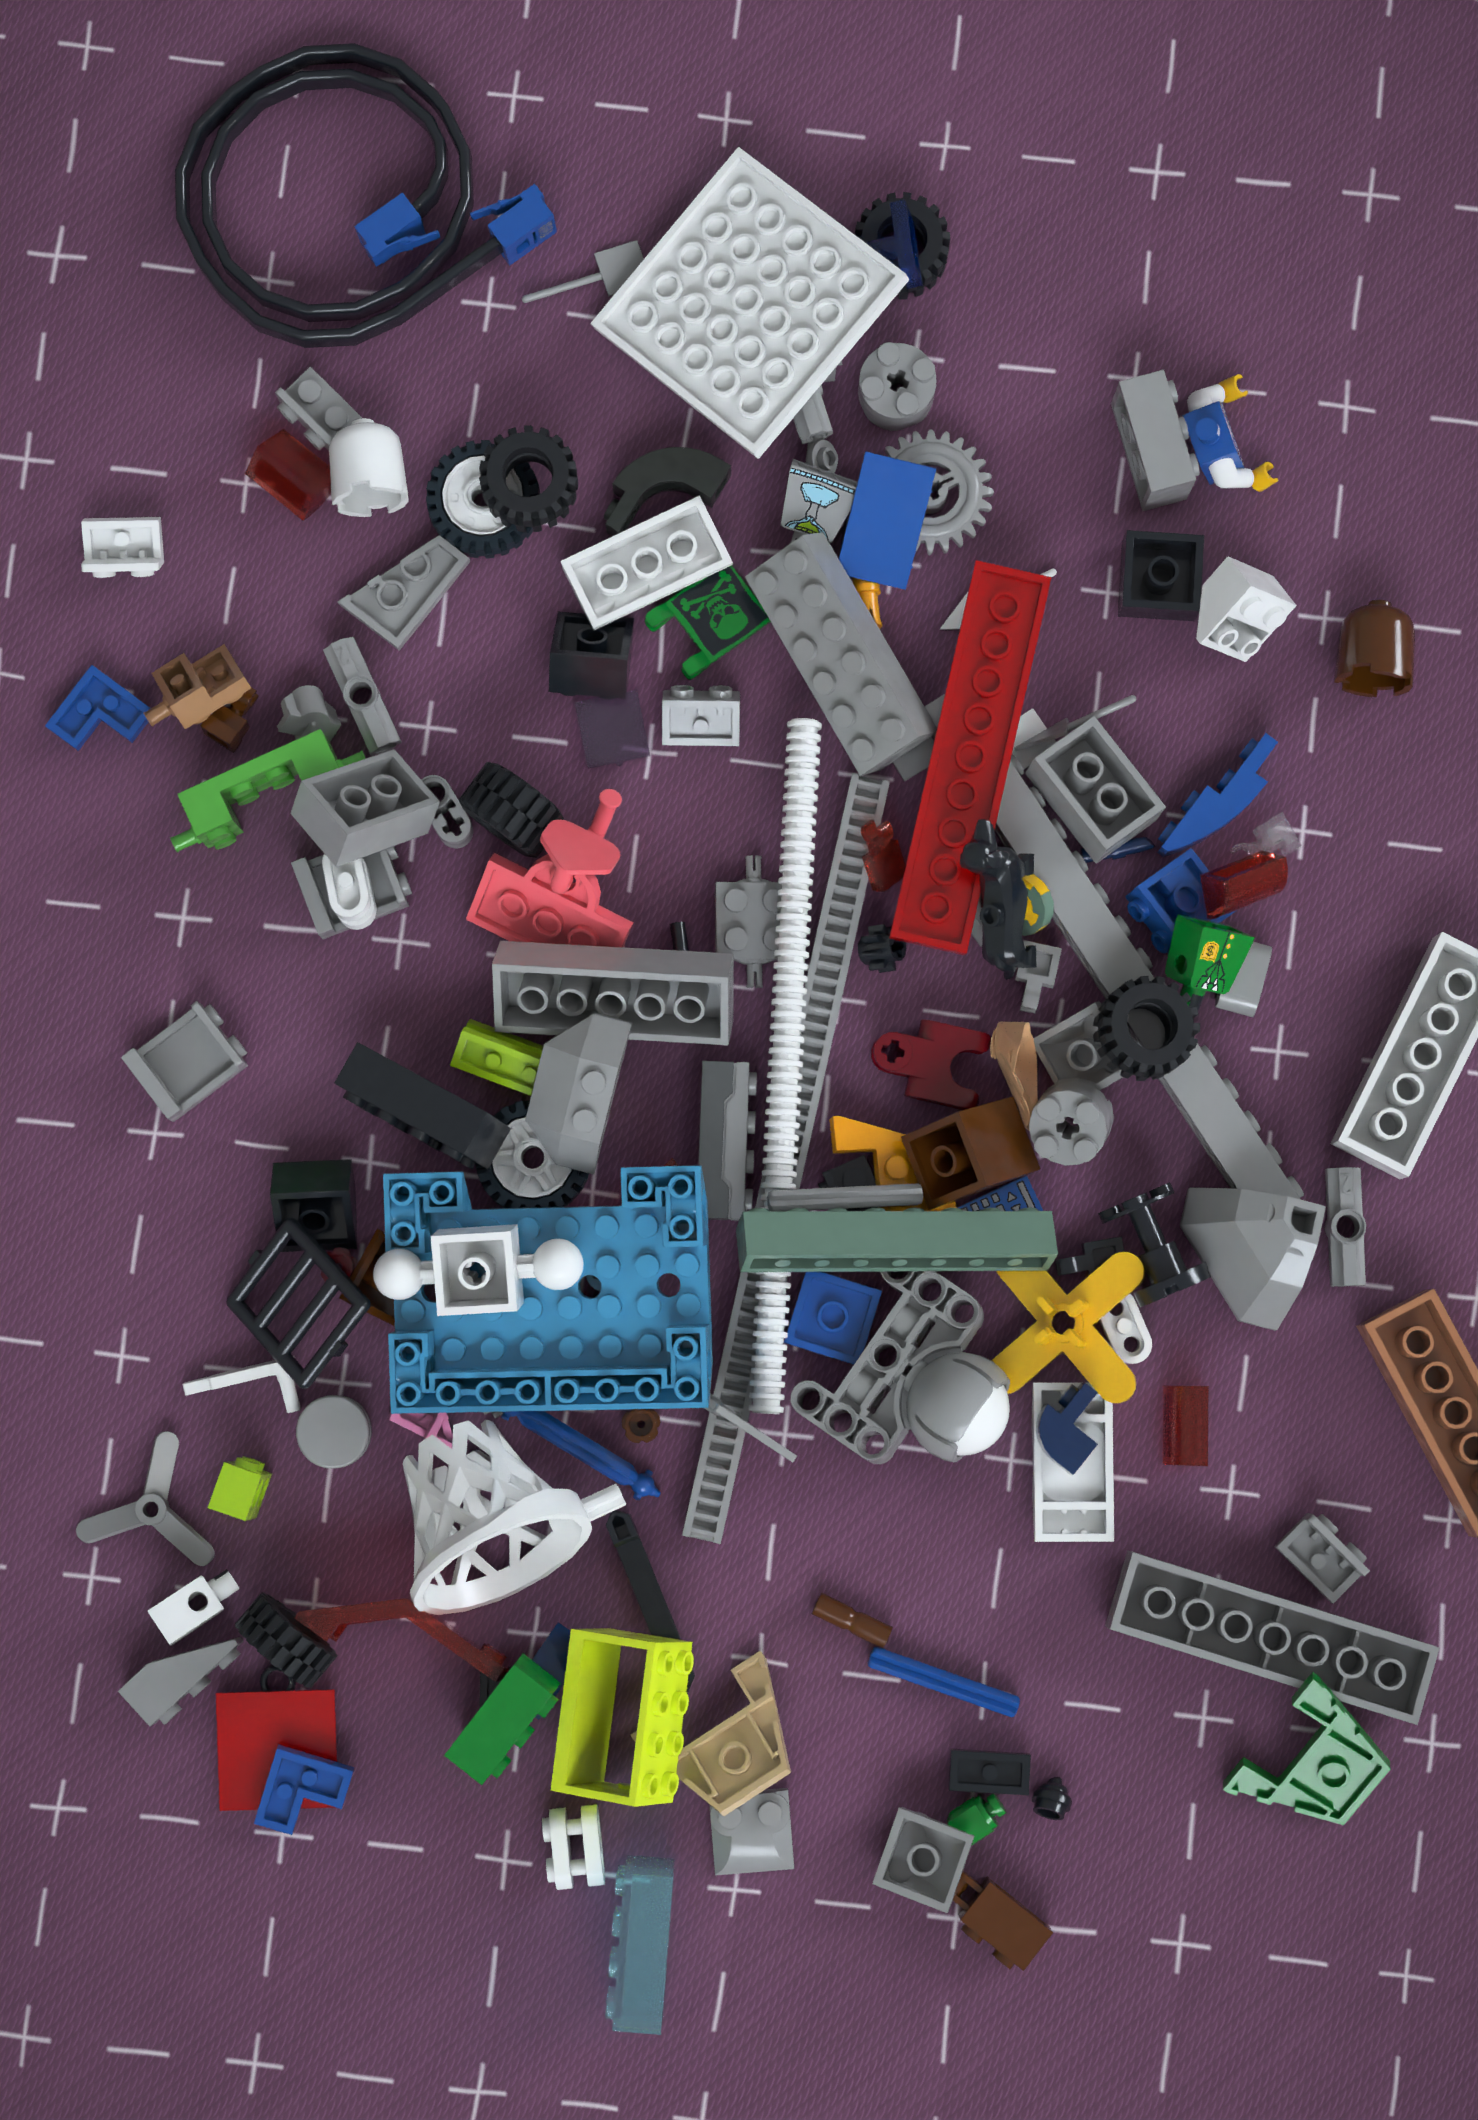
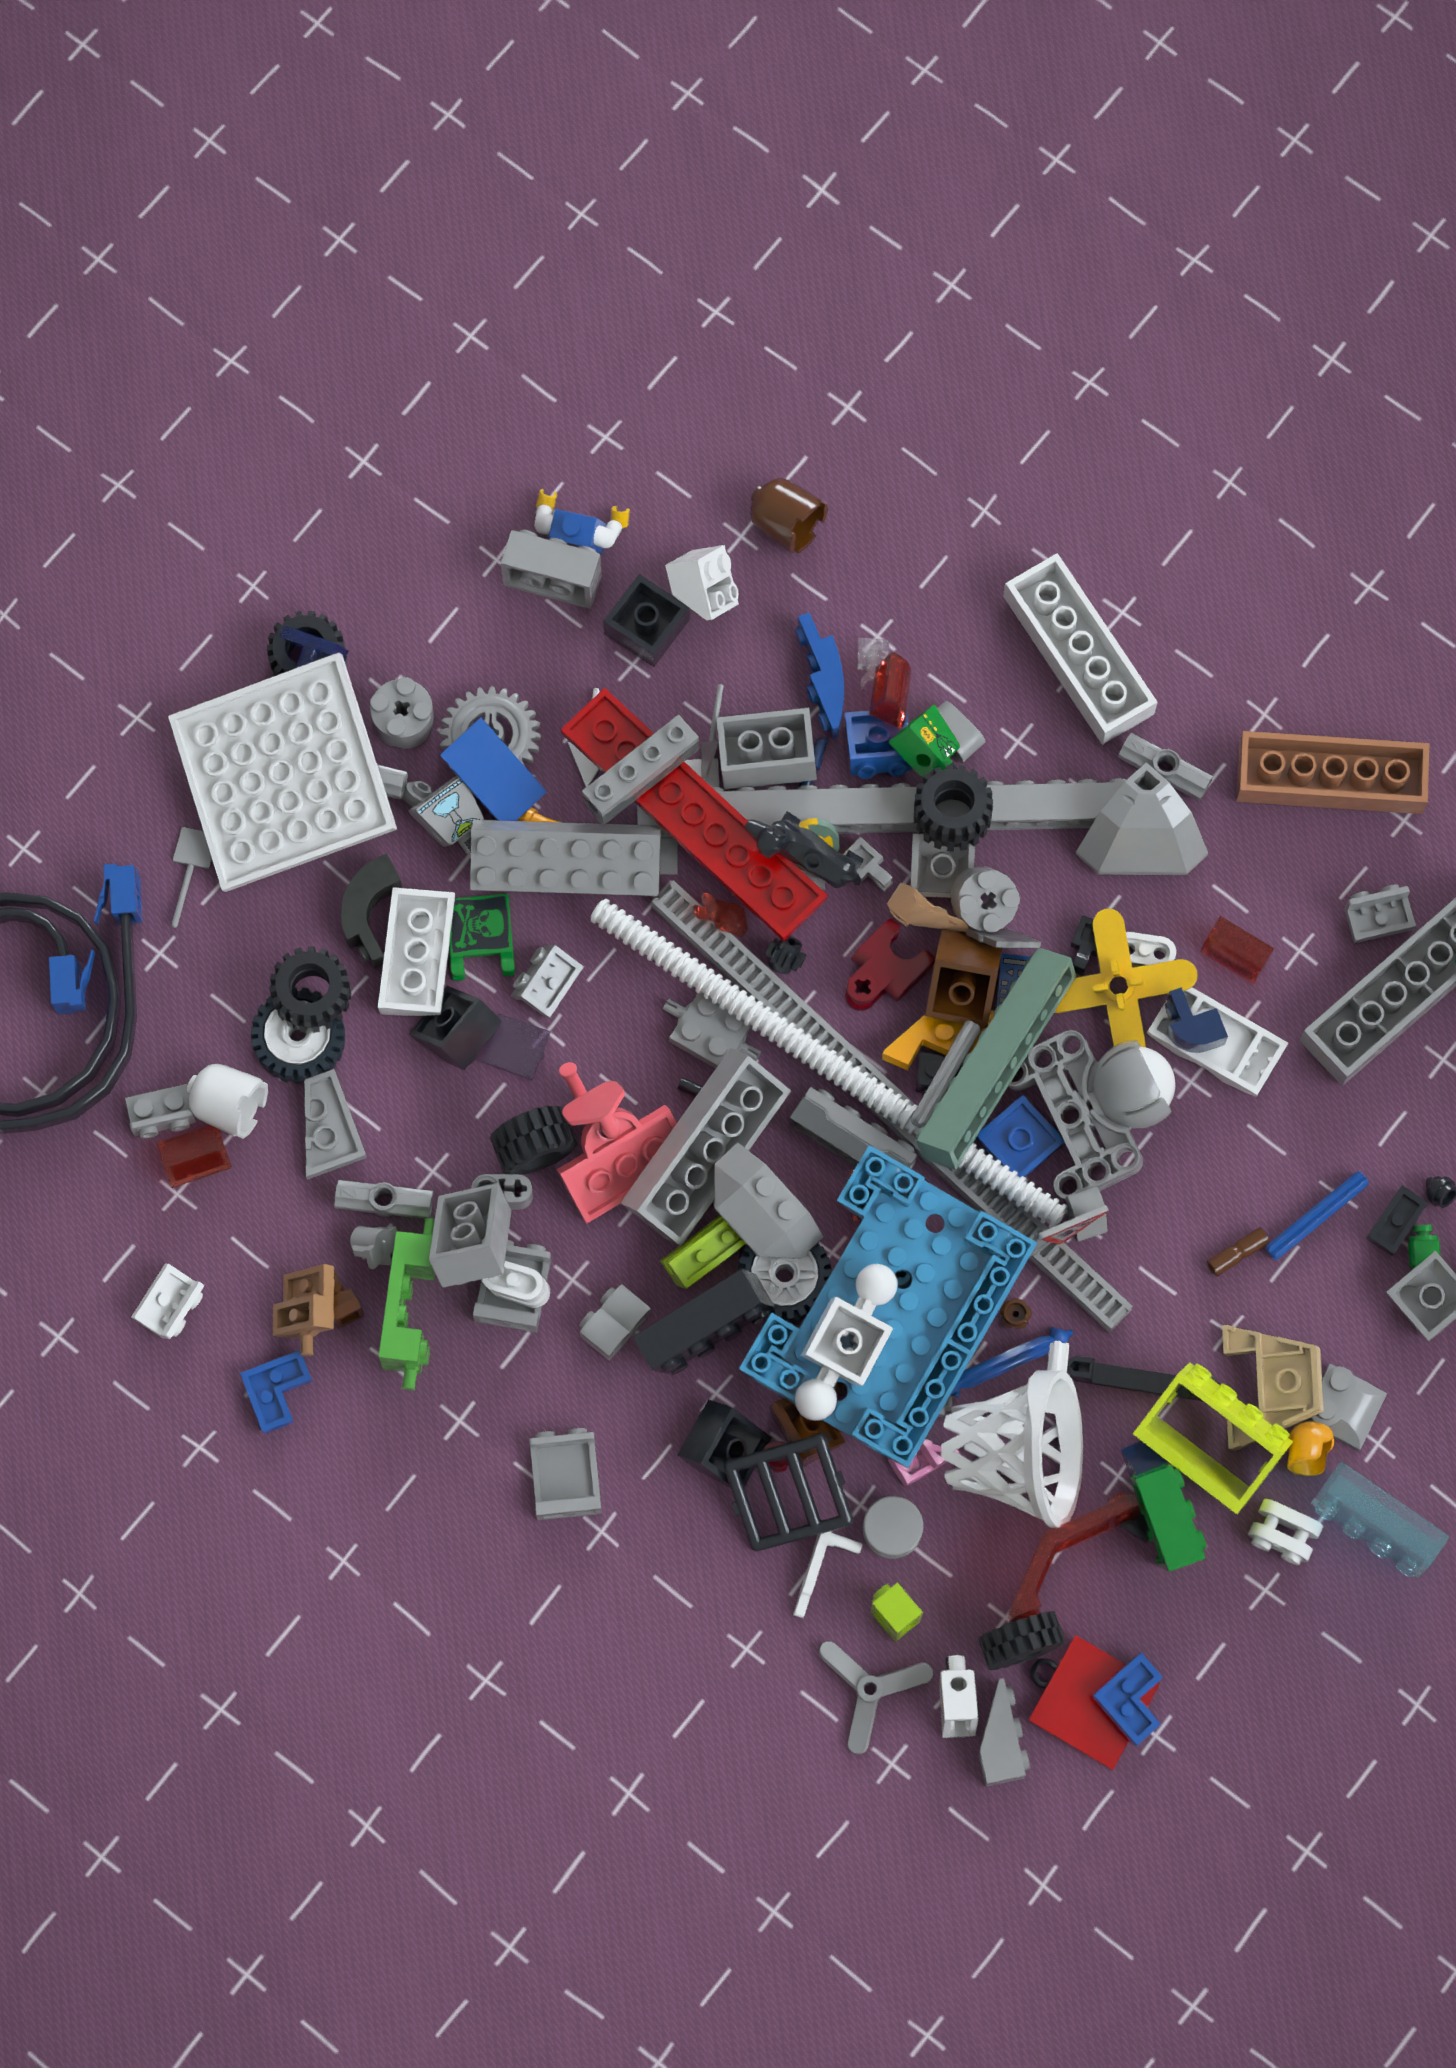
camera: 60 degrees left, 10 degrees down
black piece [1098,1182,1211,1307] -> none
none -> light grey brick [579,1284,651,1361]
none -> light grey piece [582,714,699,826]
none -> flat silver piece [966,929,1041,948]
none -> light grey beam [1066,1186,1108,1242]
none -> light orange hair [1287,1421,1334,1476]

